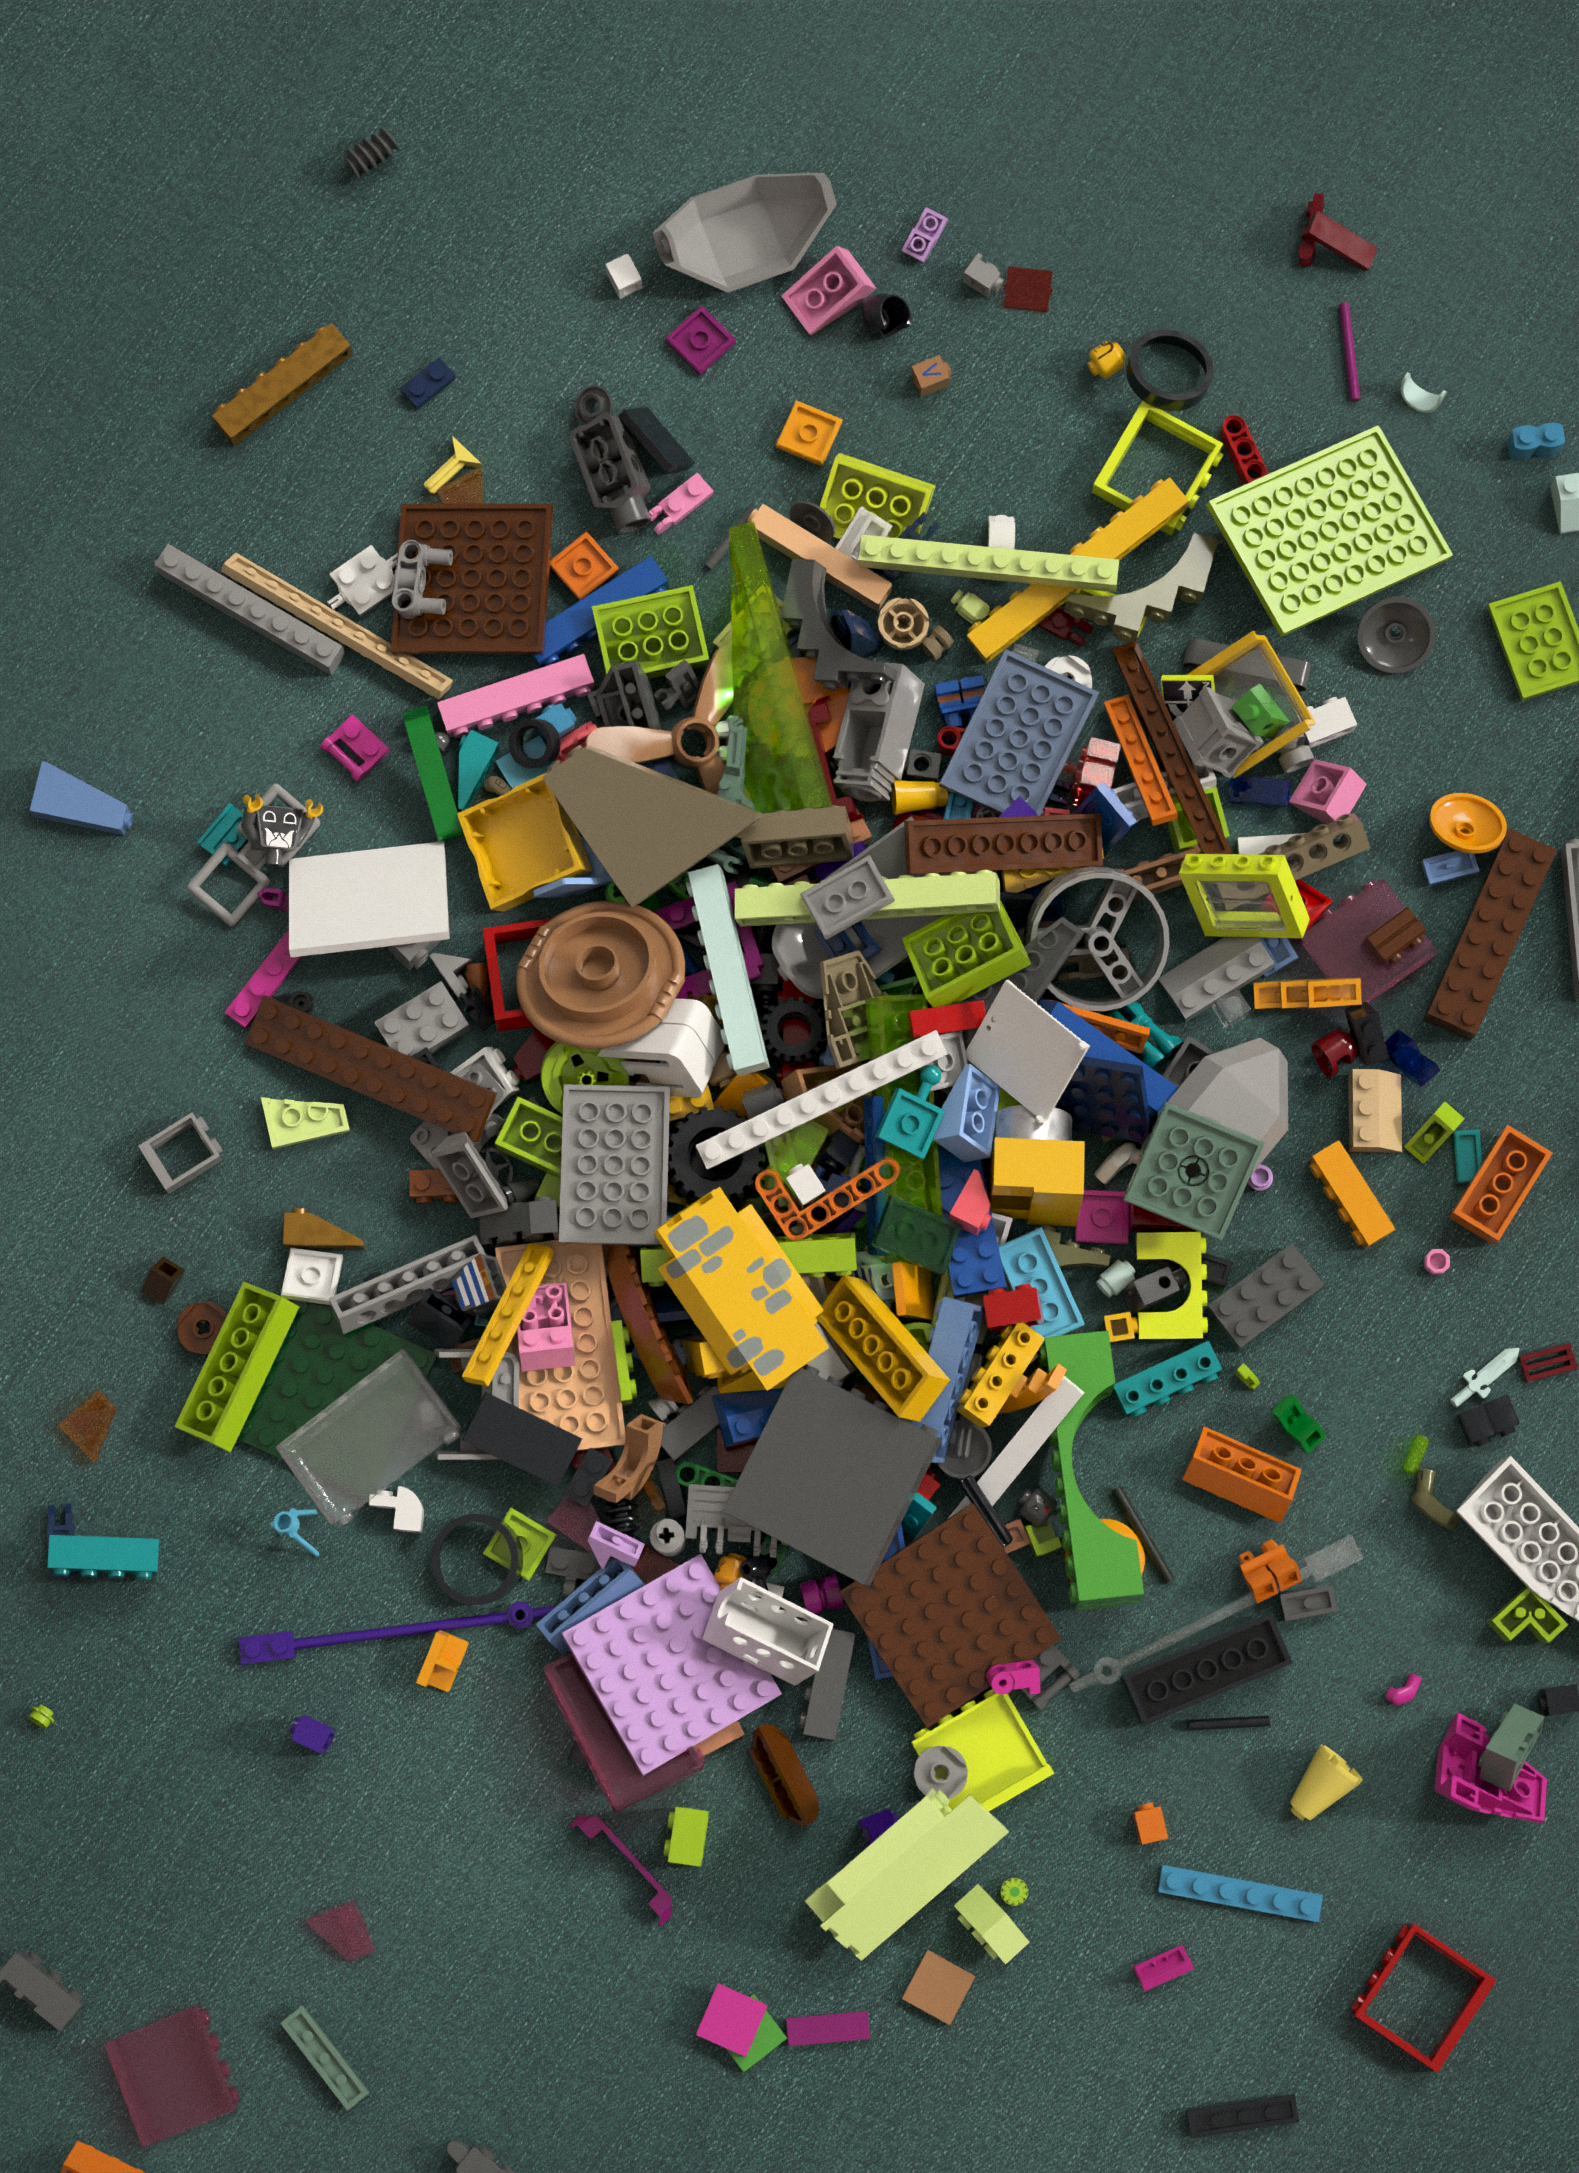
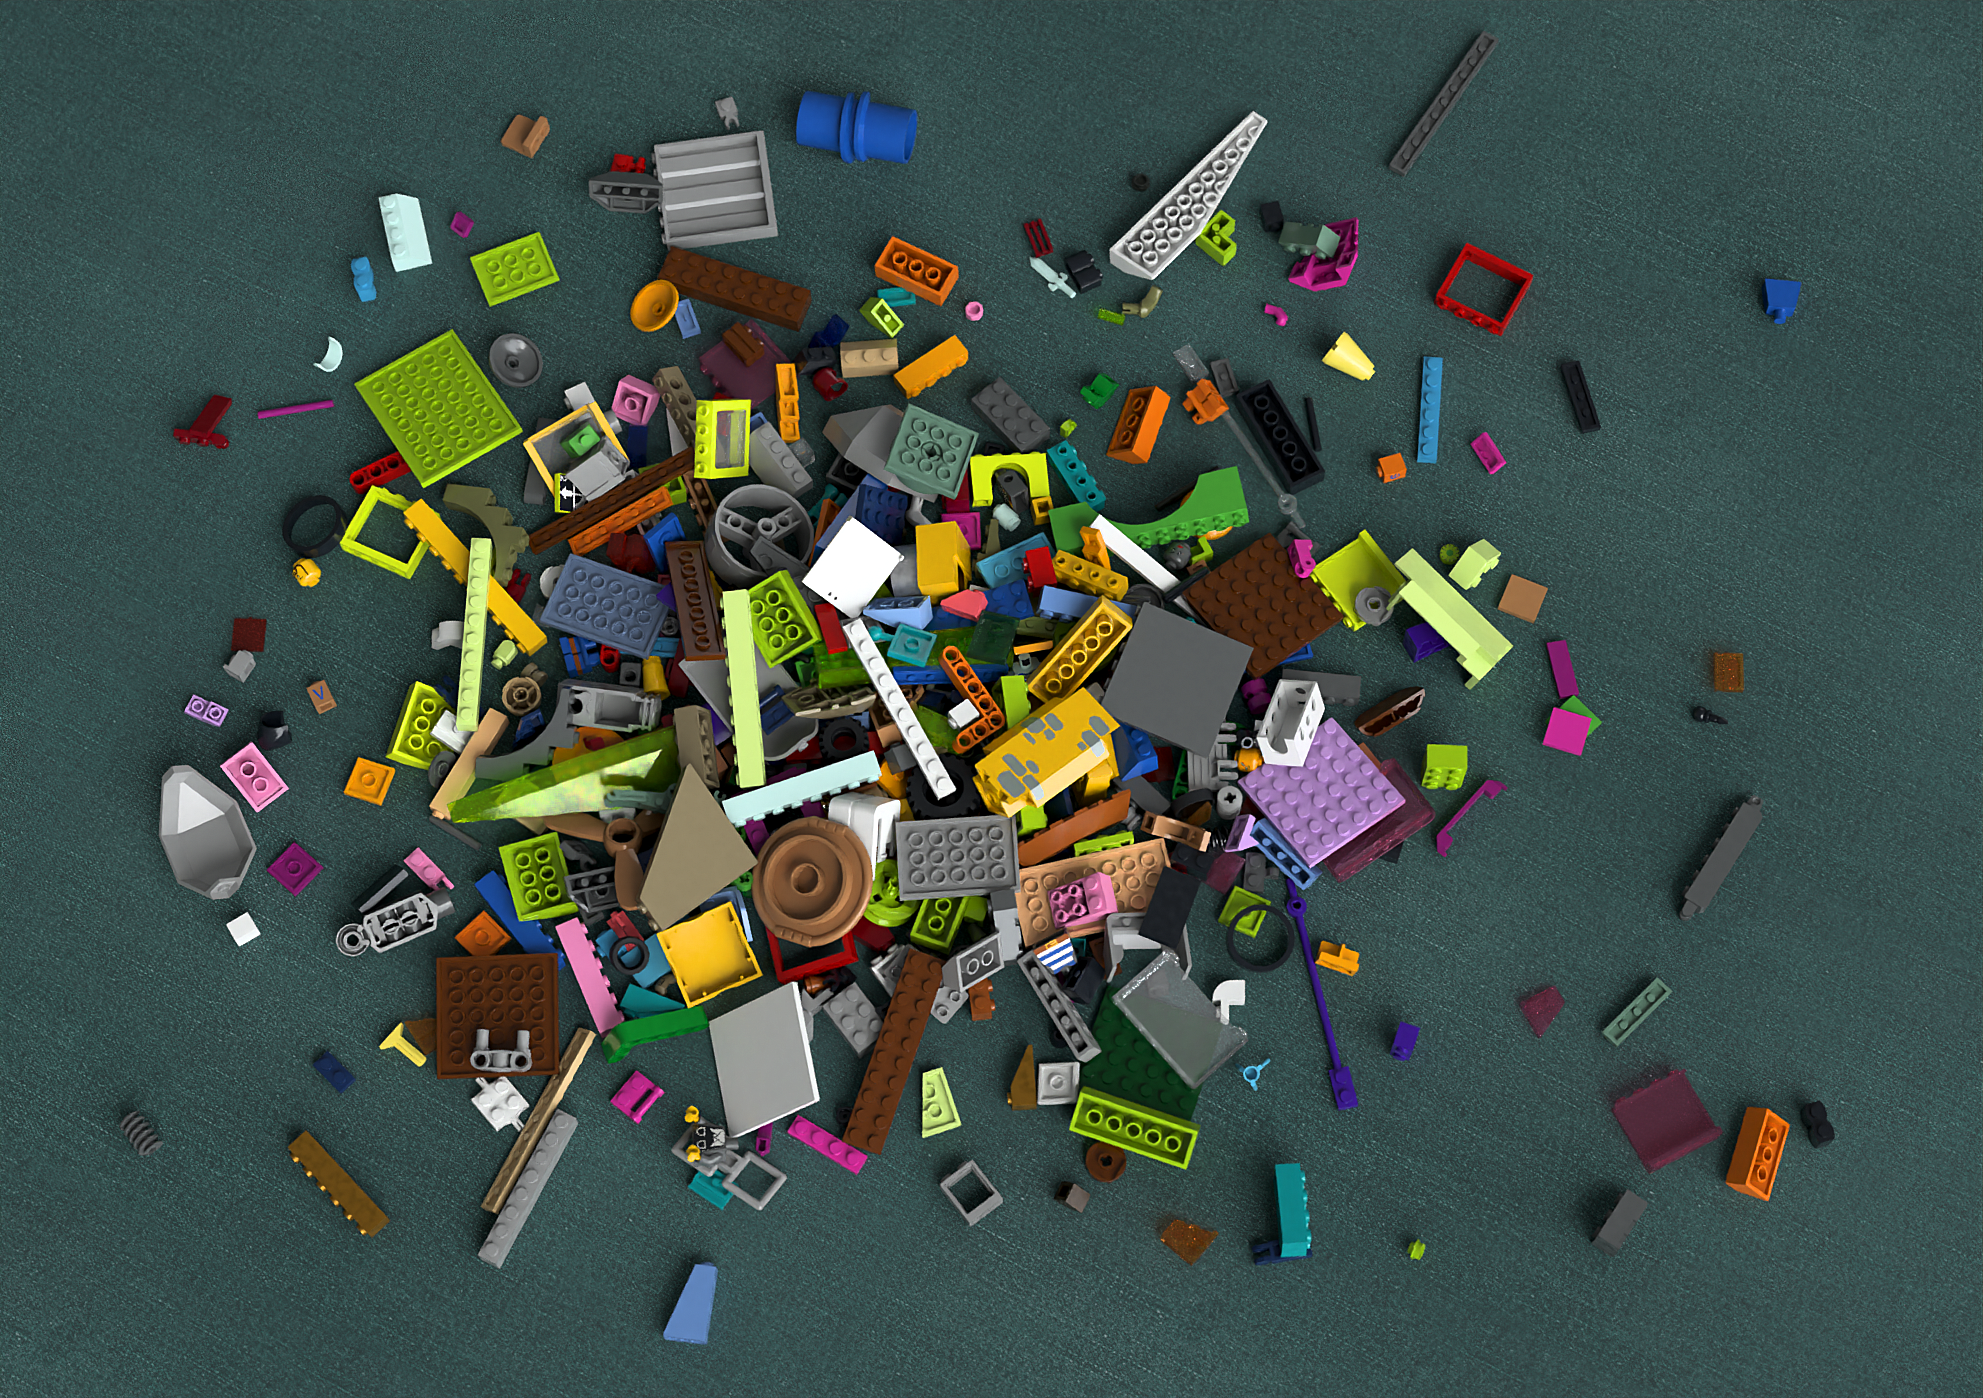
camera: 90 degrees left, 10 degrees down
yellow plate [462,1243,555,1386] -> none
light grey tile [800,855,895,940] -> none

